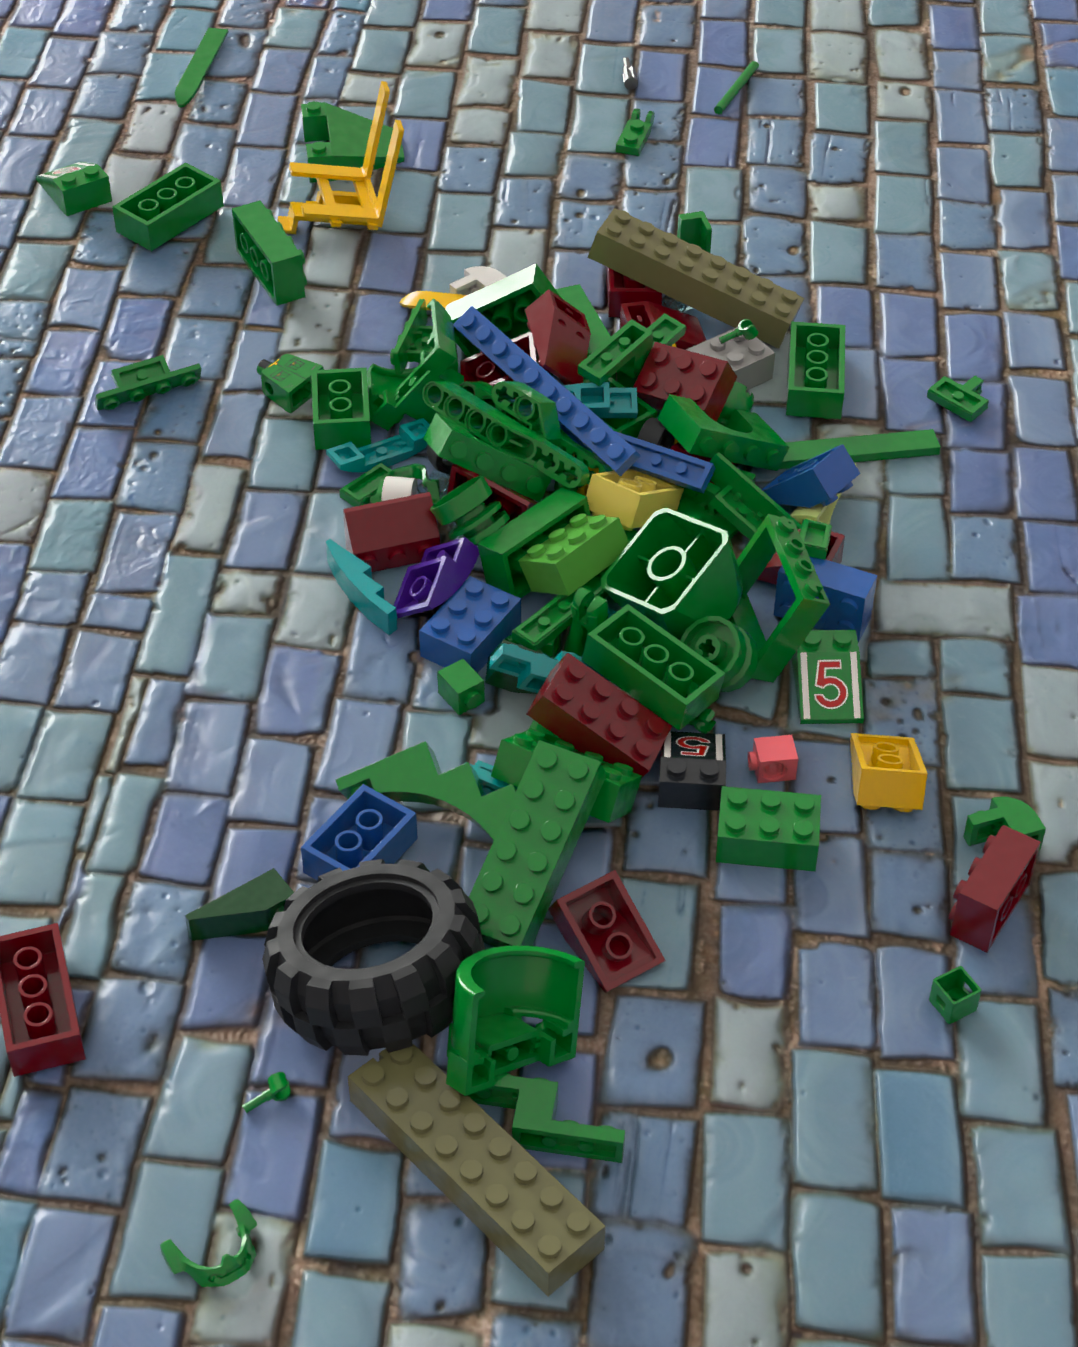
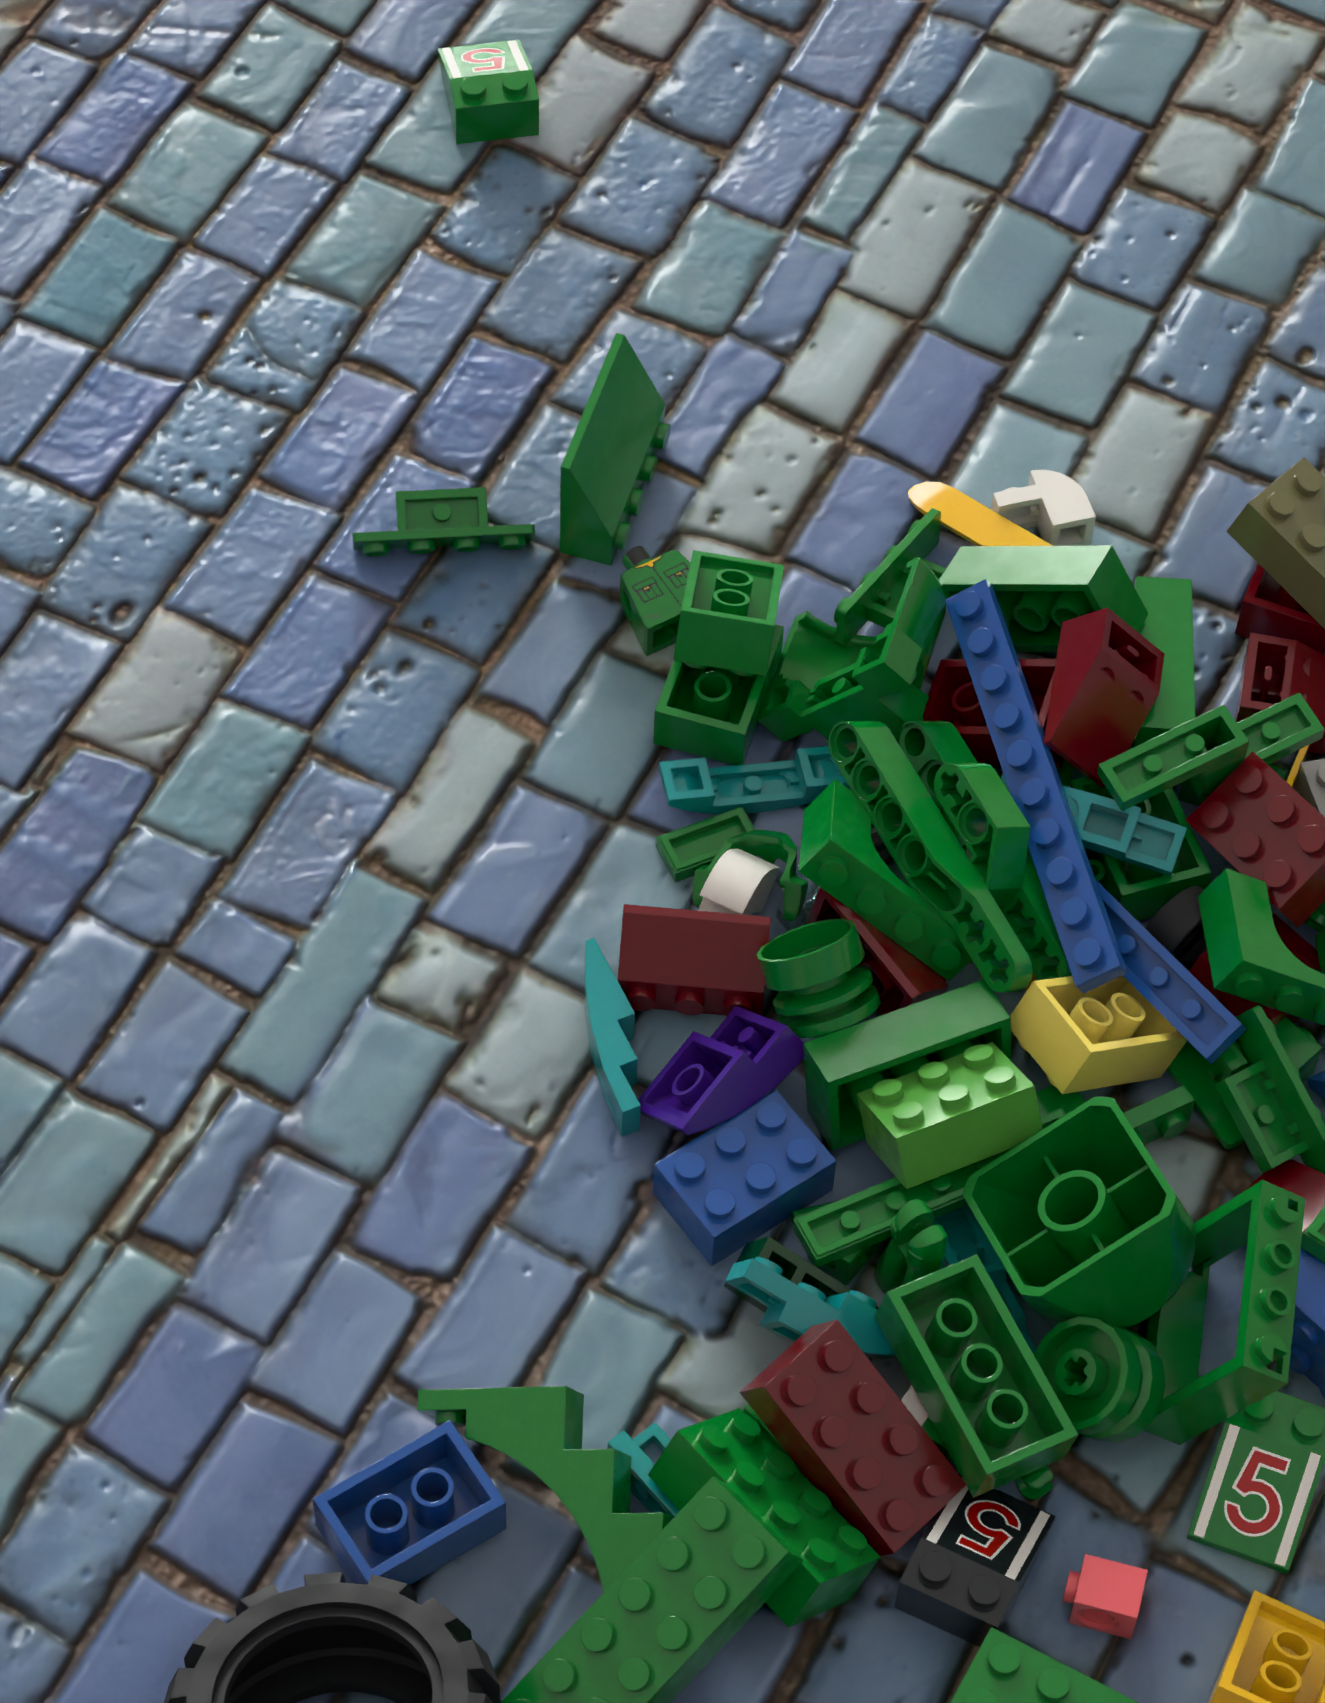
camera: 20 degrees right, 10 degrees up
green brick [112,162,224,251] -> none
dark green slope [185,868,294,941] -> none
green brick [232,200,307,306] -> none
yellow piece [278,81,404,234] -> none
green wedge [301,101,405,183] -> none
green brick [437,659,485,715] -> none
none -> green slope [560,333,671,566]
none -> green slope [673,550,784,677]

